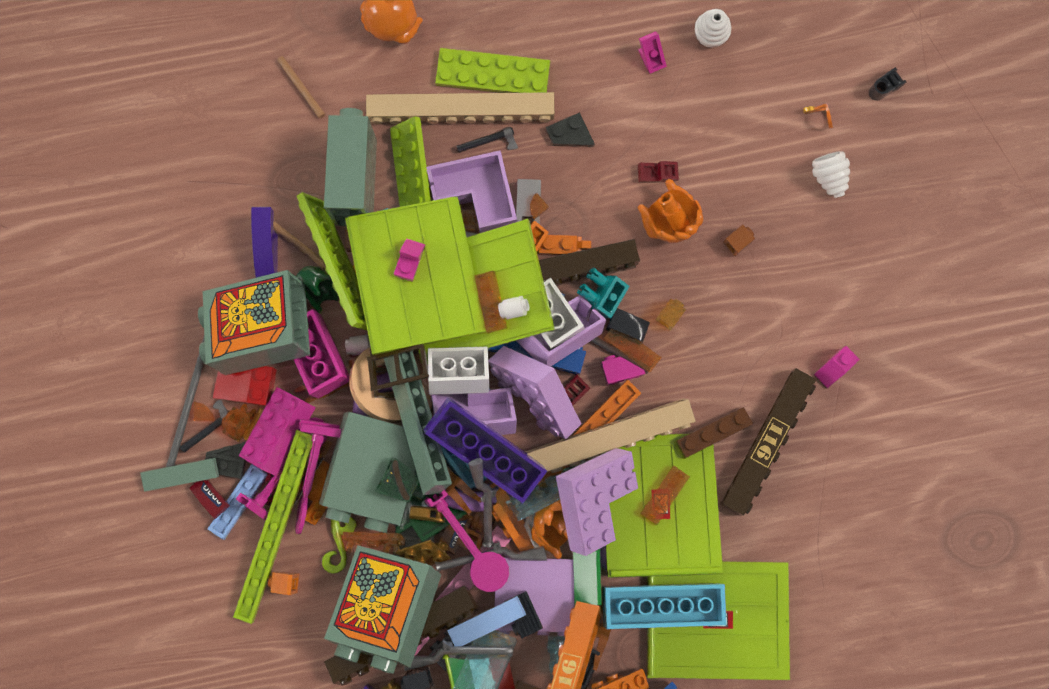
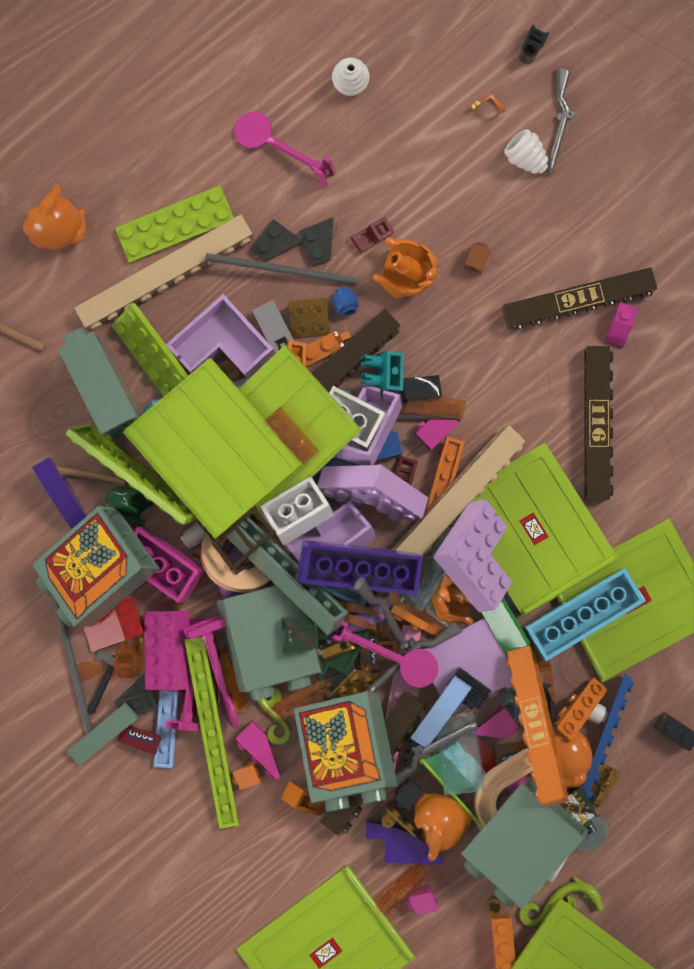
camera: 30 degrees left, 5 degrees up
dark pink slope [394,238,425,282] -> none
black piece [457,126,518,153] -> none
white brick [498,296,529,319] -> none
clear orange tile [530,193,549,220] -> none
dark pink slope [638,31,667,74] -> none
clear orange plate [640,466,690,525] -> none
clear yellow brick [655,299,686,331] -> none
reddish brown plate [676,407,753,459] -> none
none -> dark grey piece [205,253,357,285]
none -> dark pink piece [234,112,336,188]
none -> dark pink slope [236,721,281,780]
none -> orange slope [281,781,325,816]
none -> pearl gold hinge [288,297,330,339]
none -> pearl dark grey wing [299,217,334,267]
none -> blue head [332,287,359,317]
none -> dark pink slope [473,706,519,738]
none -> dark brown brick [502,267,657,331]
none -> flat silver piece [545,68,577,174]

